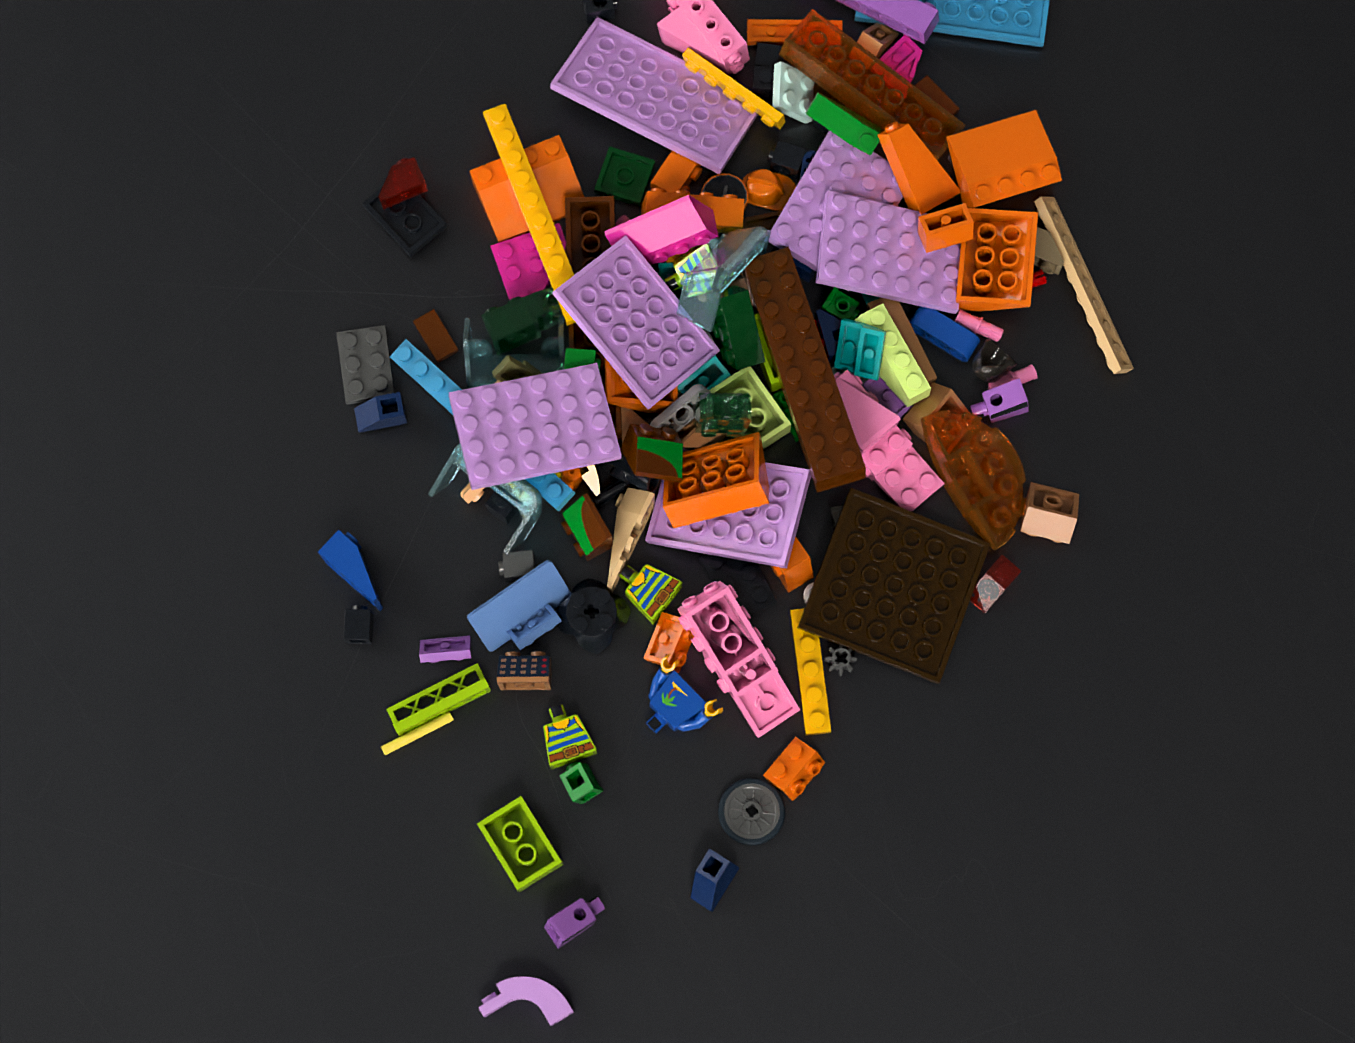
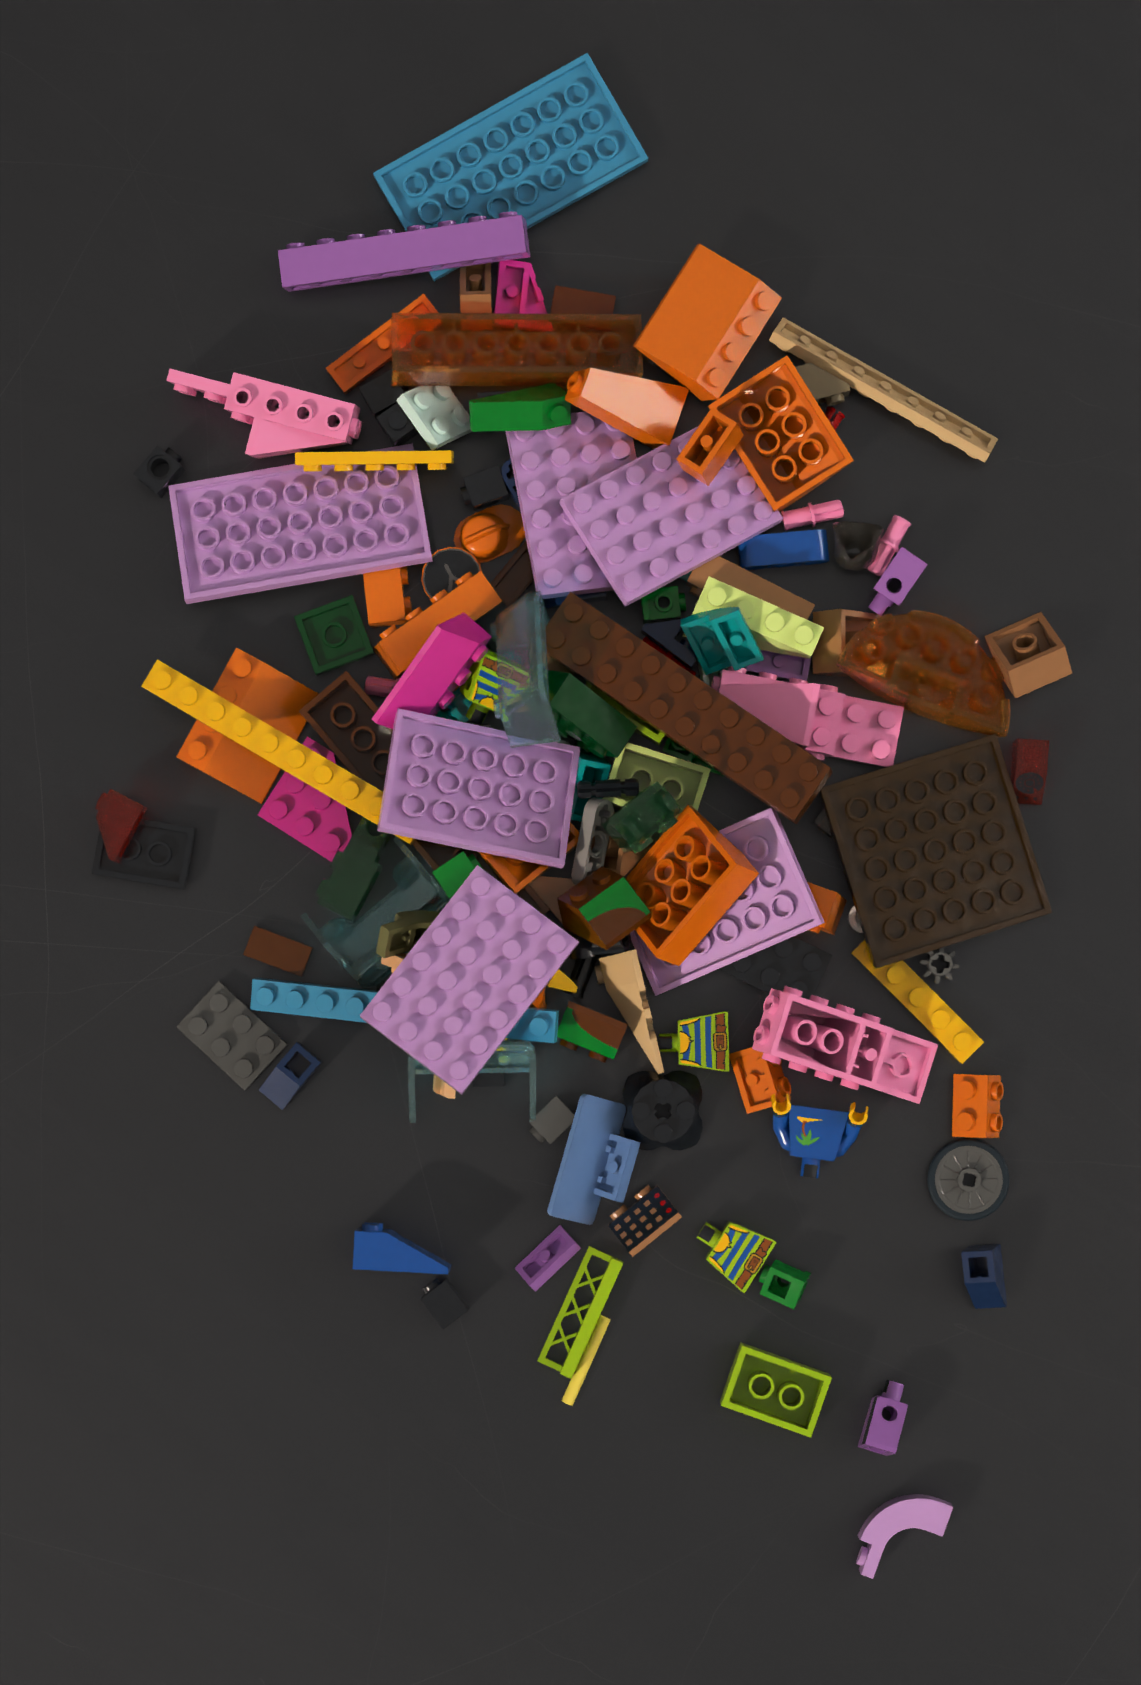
camera: 35 degrees left, 10 degrees up
none -> black axle [577,778,639,799]

